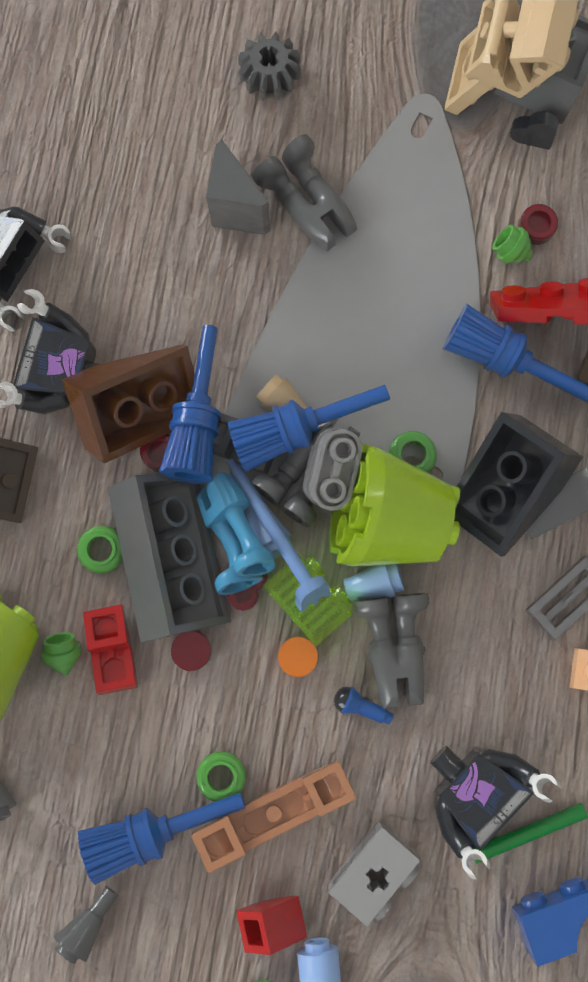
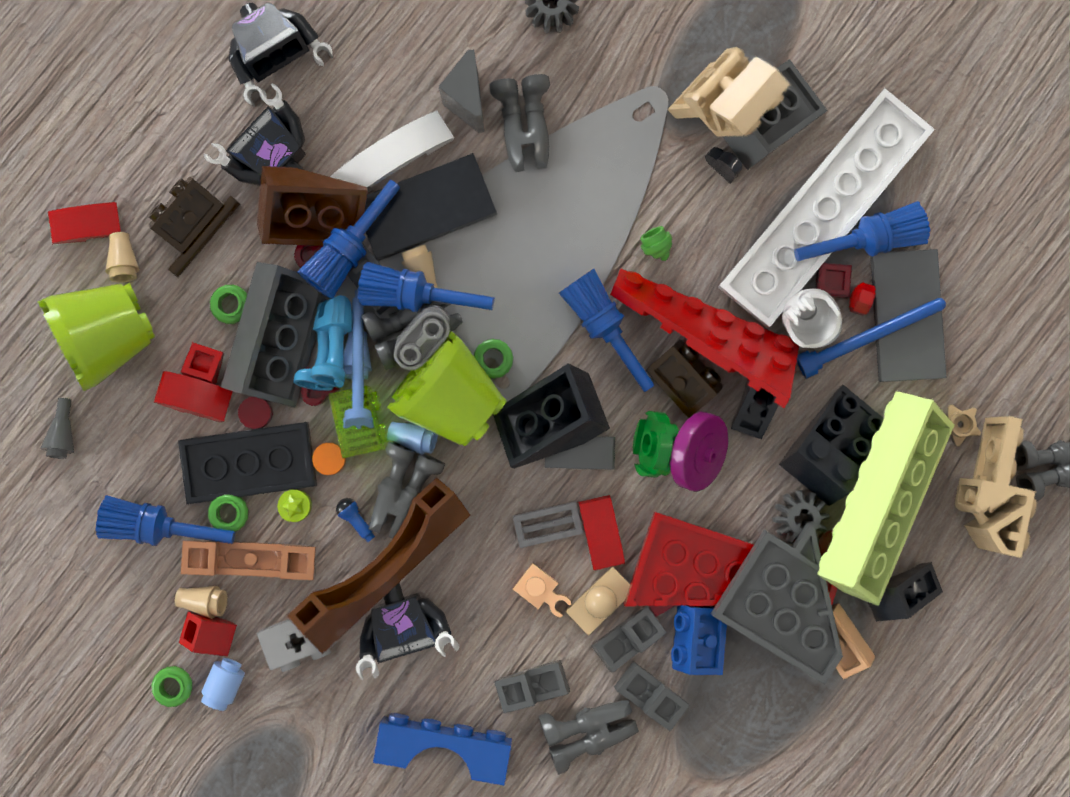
camera: 30 degrees right, 5 degrees up
bright green plate [40,632,82,675] -> none
dark grey cone [54,886,118,964] -> none
green bar [474,803,588,864] -> none
dark red tile [518,204,558,245] -> none
none -> red slope [154,371,233,422]
none -> dark brown bar [168,195,240,277]
none -> tan cone [175,586,228,619]
none -> black tile [178,422,317,505]
none -> lime tile [277,489,312,522]
none -> reddish brown arch [287,478,471,654]
none -> white slope [330,111,454,193]
none -> black tile [365,153,497,261]

